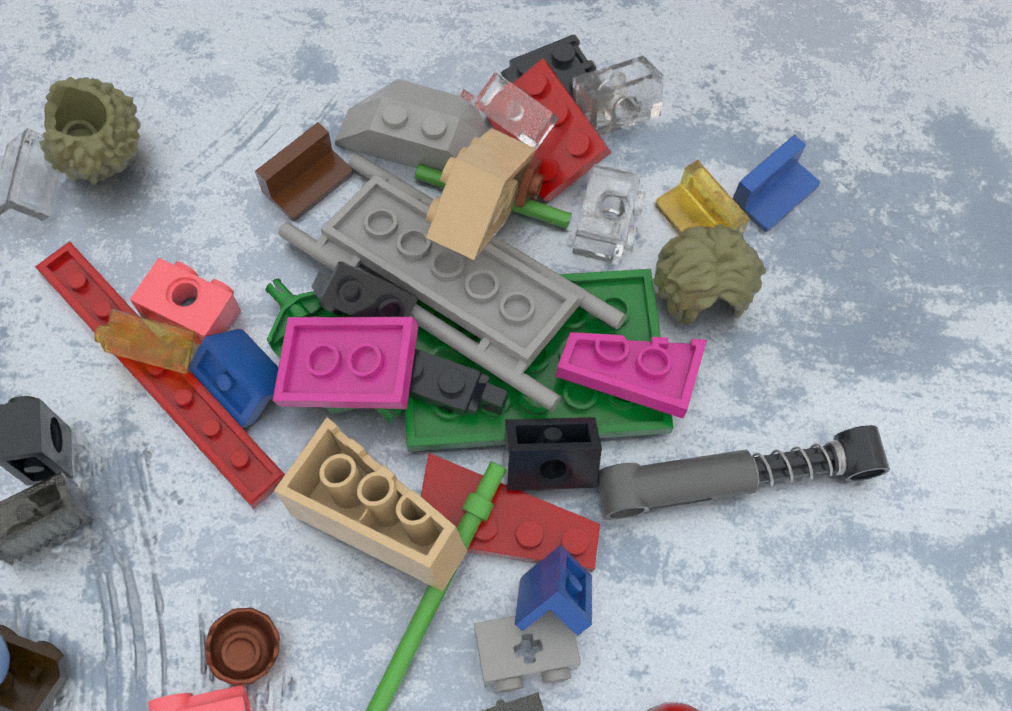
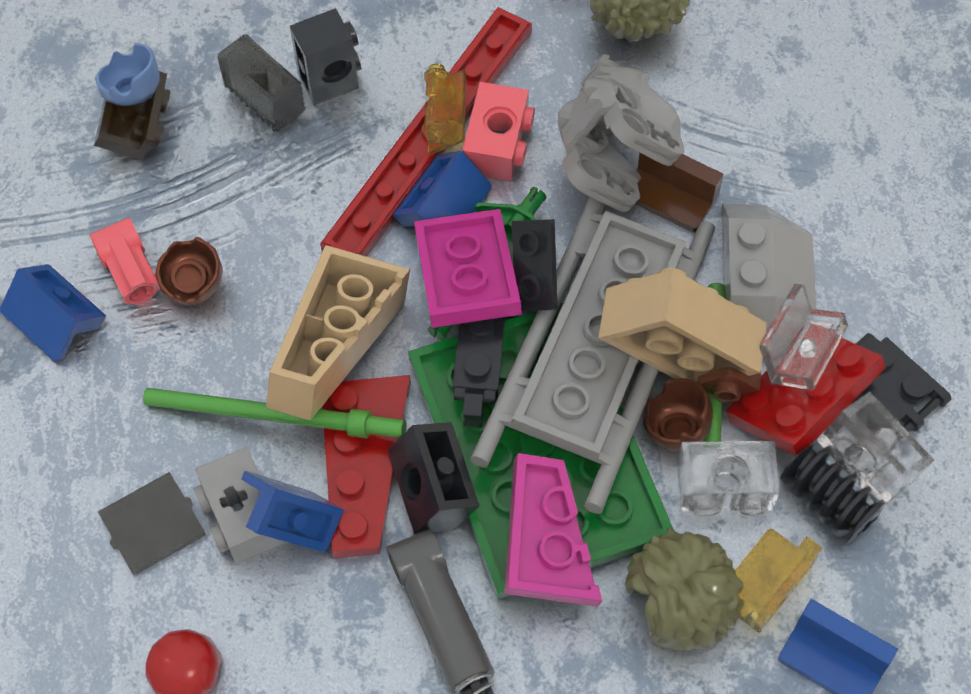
camera: 80 degrees right, 5 degrees down
none -> light grey animal [557,54,685,212]
none -> copper hair [644,378,713,452]
none -> black piece [779,445,886,546]

